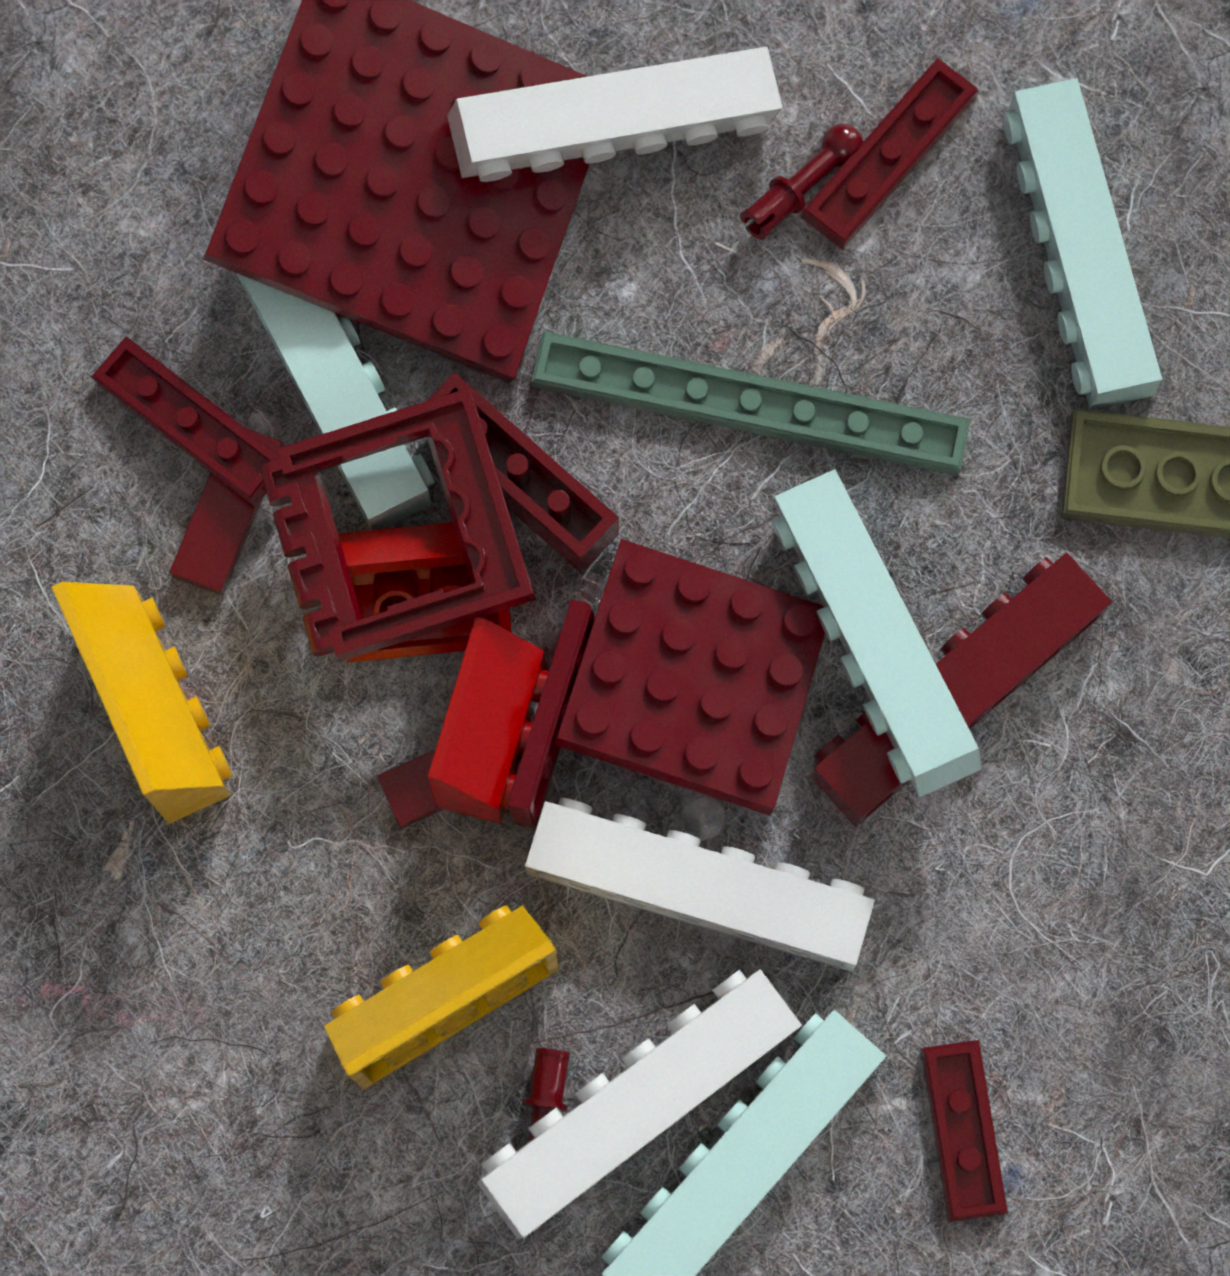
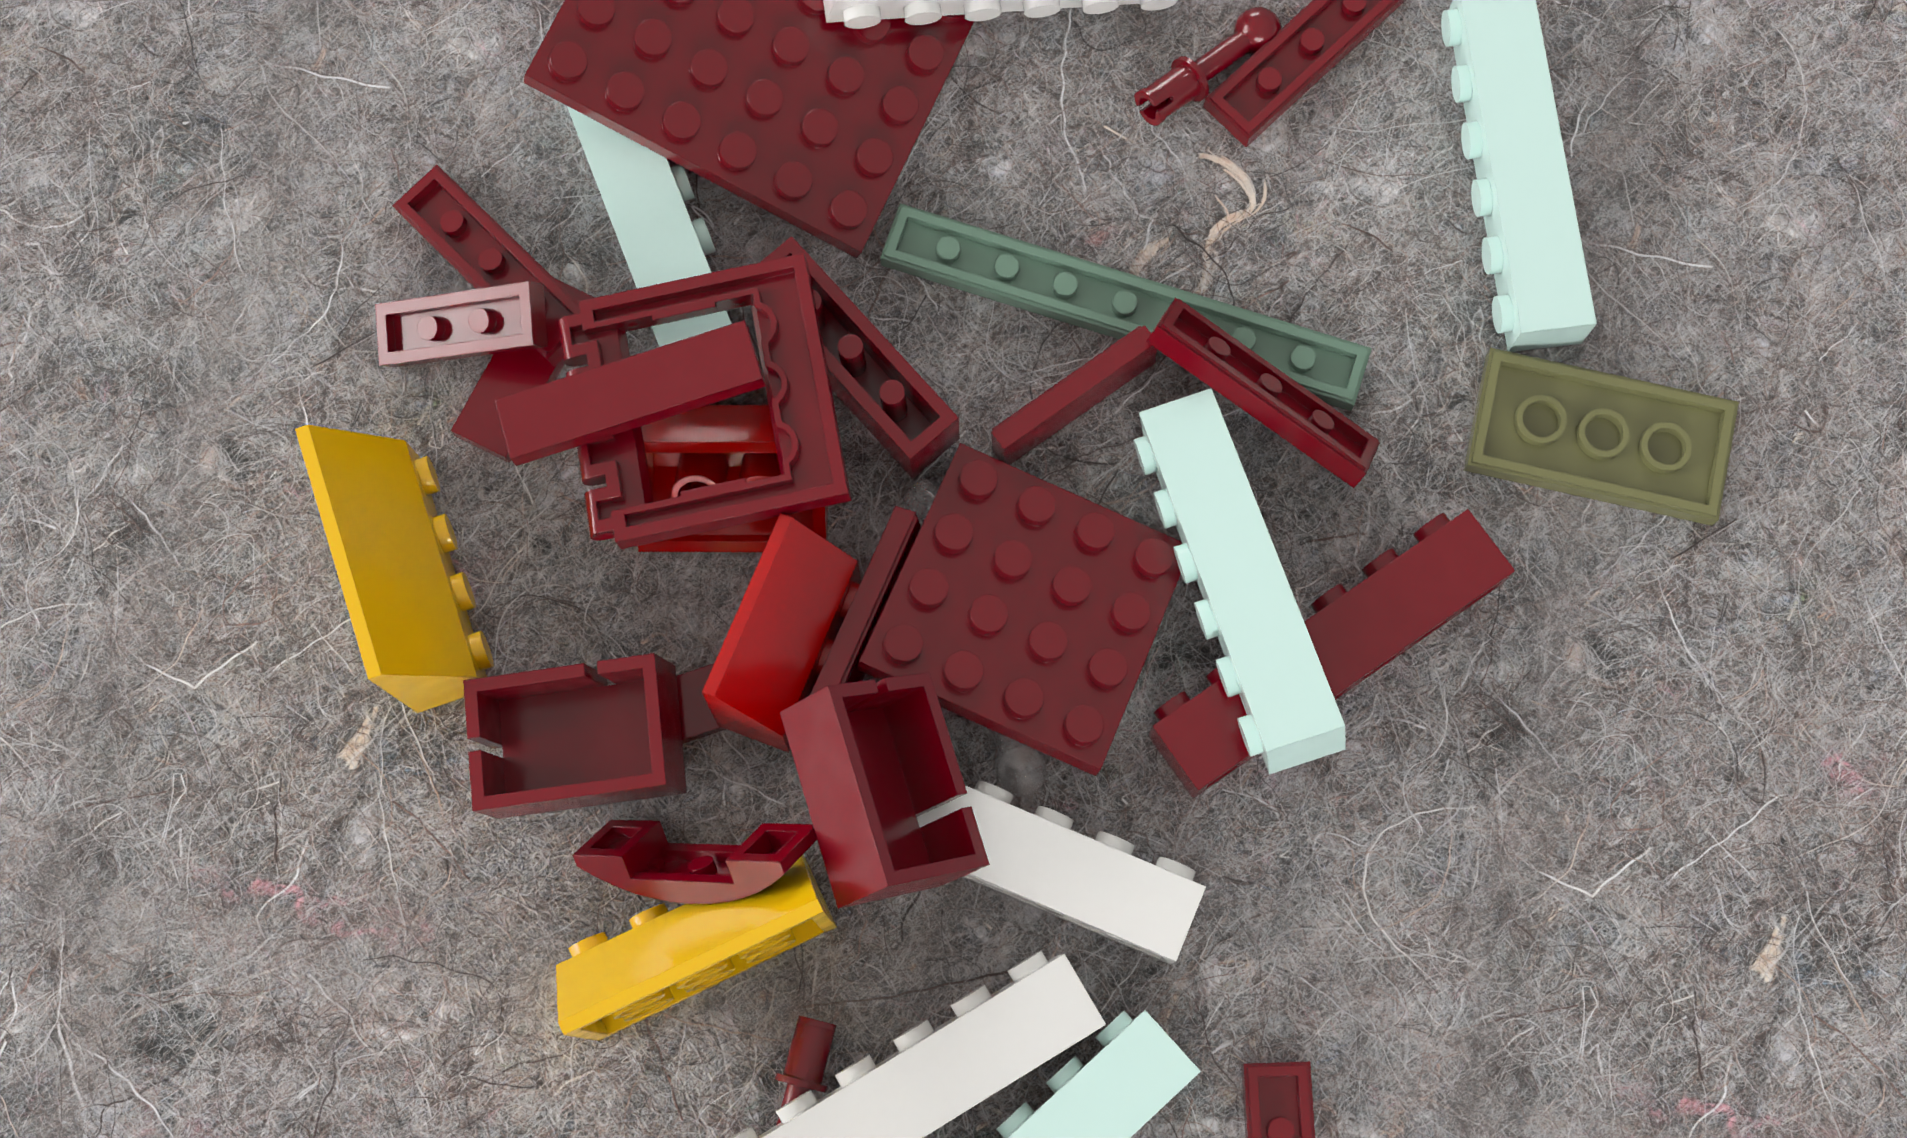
camera: 10 degrees right, 0 degrees up
none -> plate [375,281,548,367]
none -> dark red piece [463,653,687,819]
none -> dark red tile [495,320,766,466]
none -> dark red slope [572,820,817,904]
none -> dark red piece [780,672,990,909]
none -> dark red tile [991,325,1157,465]
none -> dark red tile [1146,297,1380,488]

